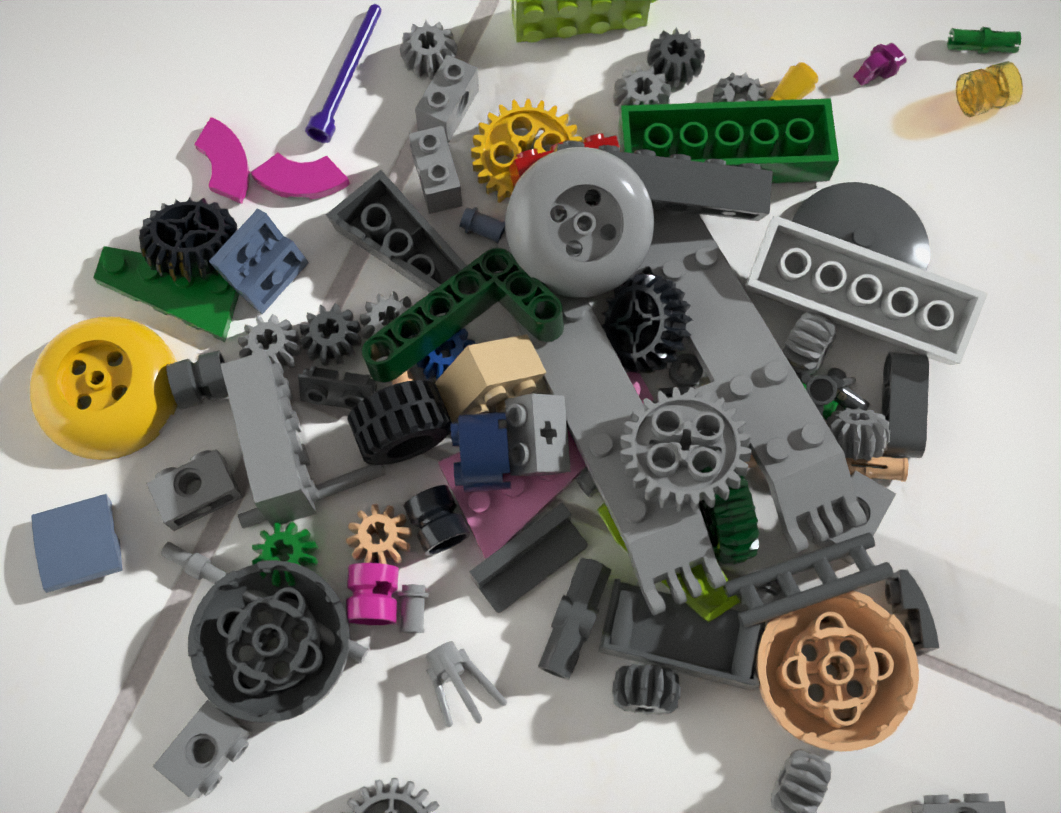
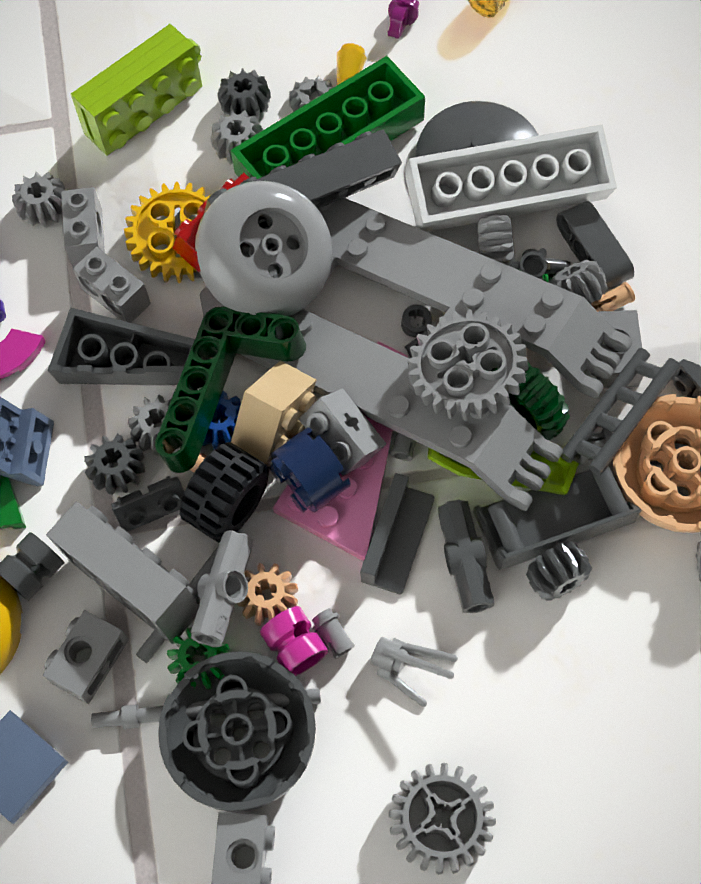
camera: 30 degrees left, 5 degrees down
light grey gear [238,314,302,373] -> none
black wheel [403,485,470,556] -> none
sand blue pin [459,207,505,243] -> none
black gear [600,274,693,374] -> none
none -> light grey piece [191,530,254,647]

